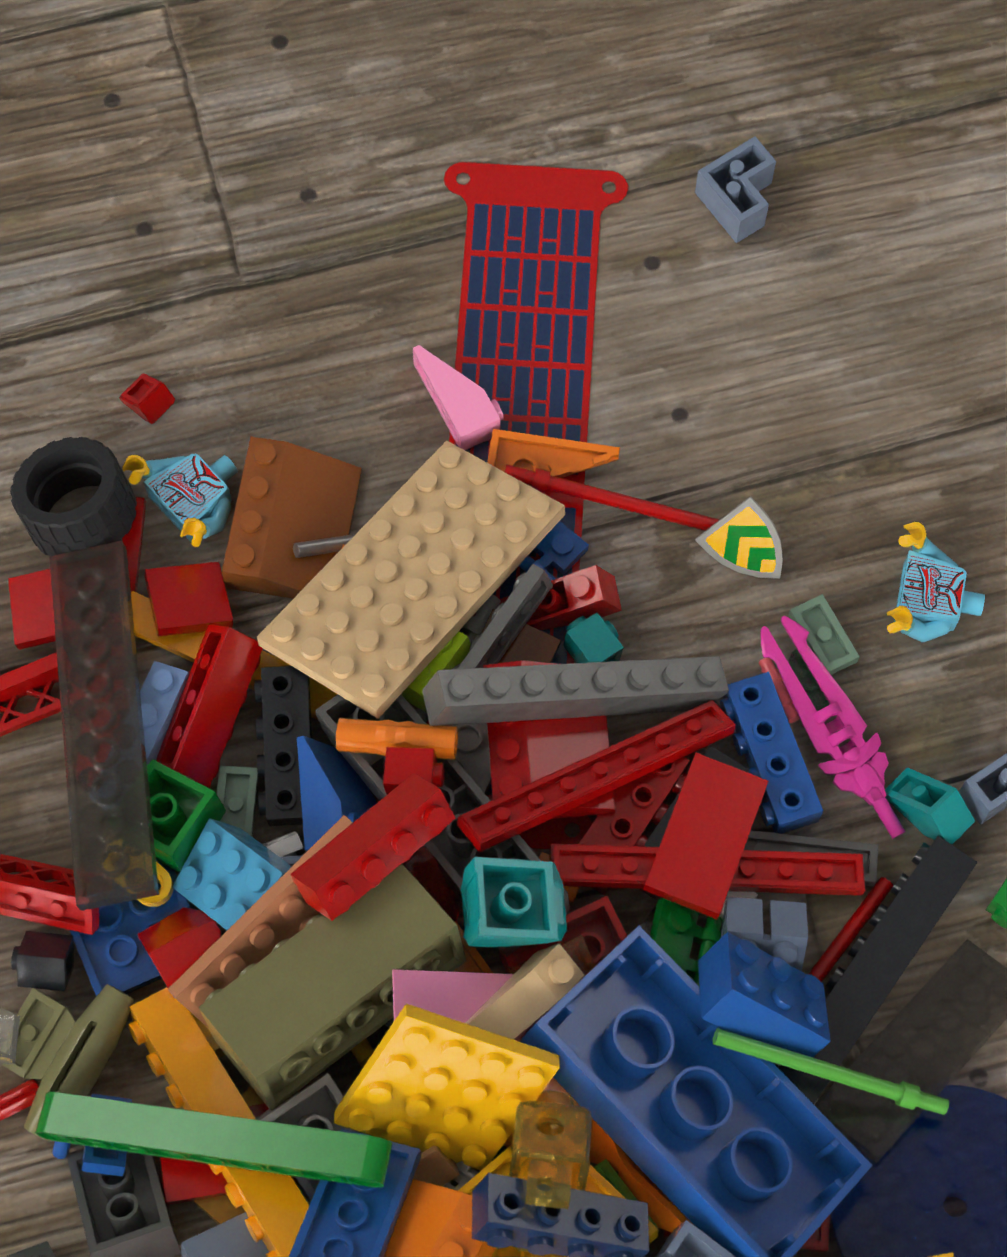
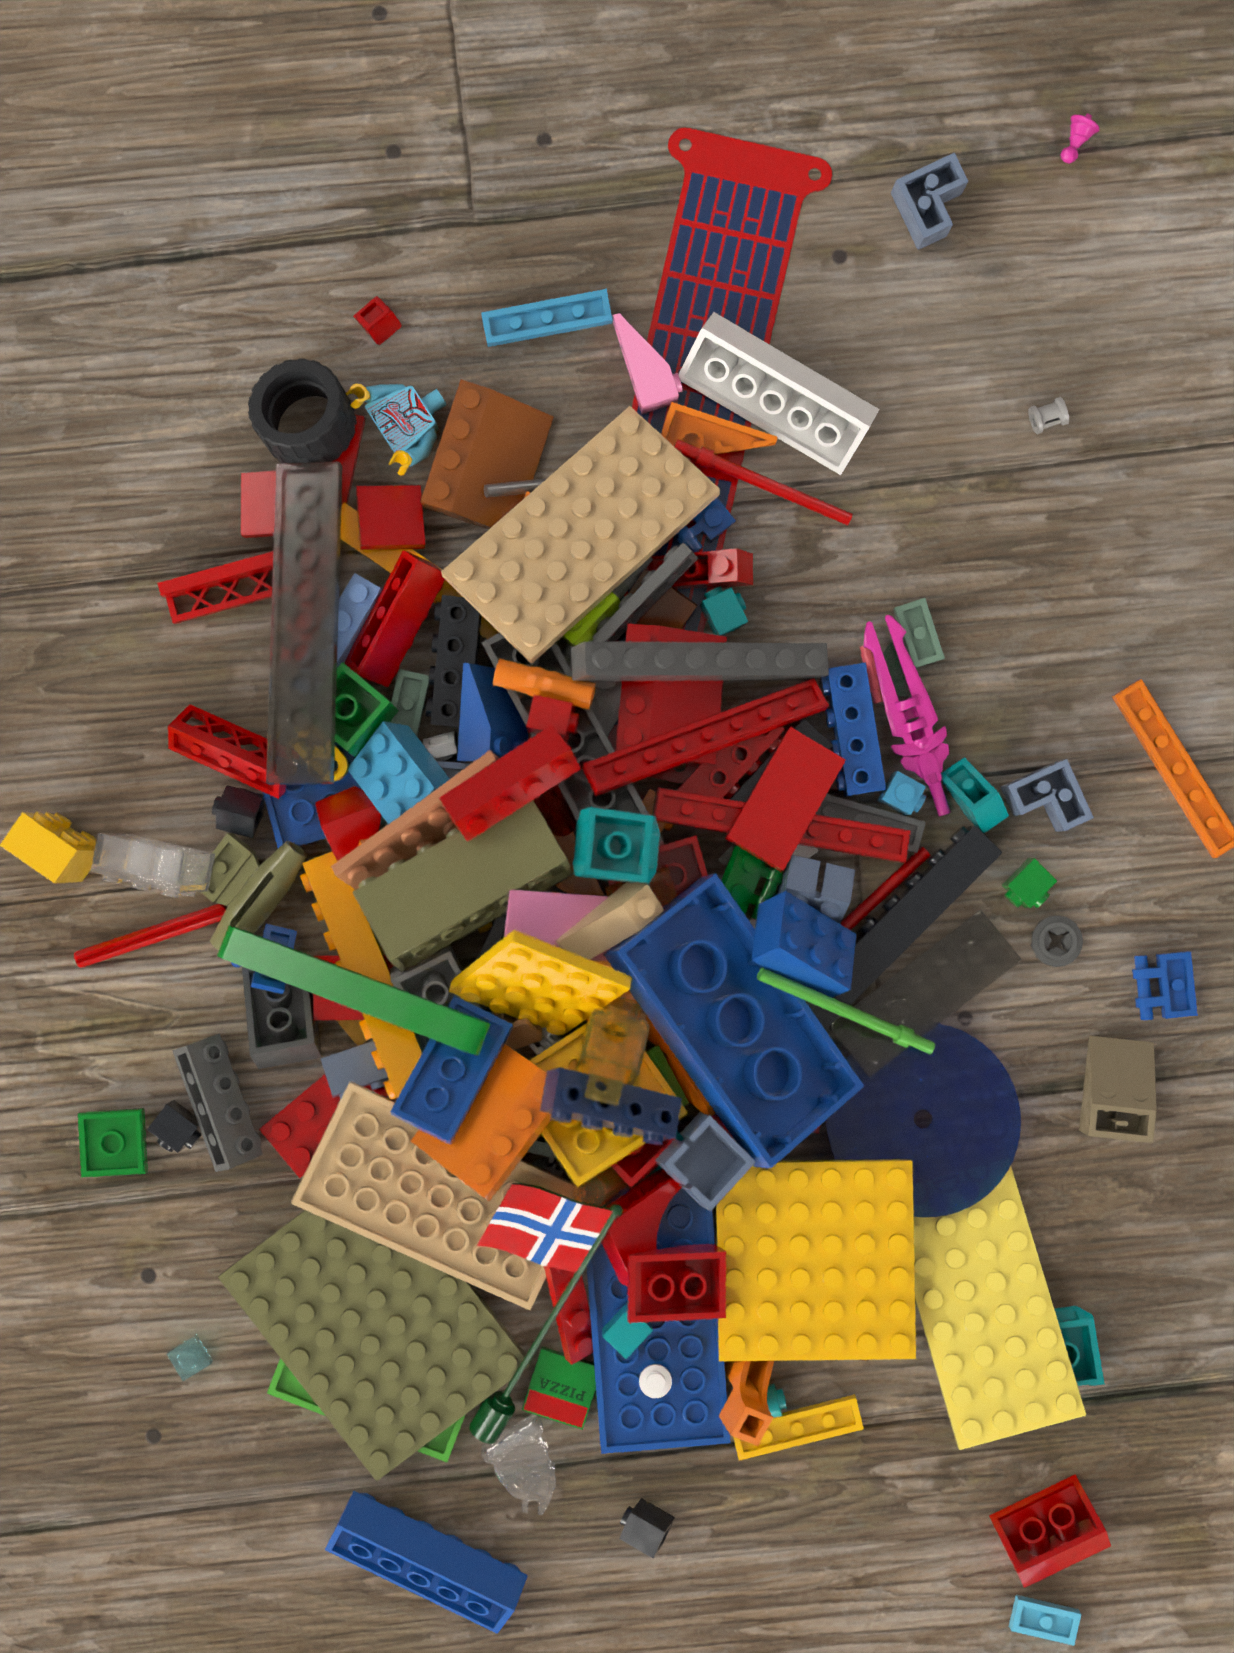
camera: 10 degrees right, 20 degrees up
shield [695,496,783,579] -> none
medium azure torso [887,522,985,642] -> none
none -> dark azure plate [481,289,613,347]
none -> white slope [678,312,880,475]
none -> dark azure brick [877,771,926,816]
none -> light grey bush [1028,397,1069,434]
none -> dark pink piece [1060,114,1100,164]

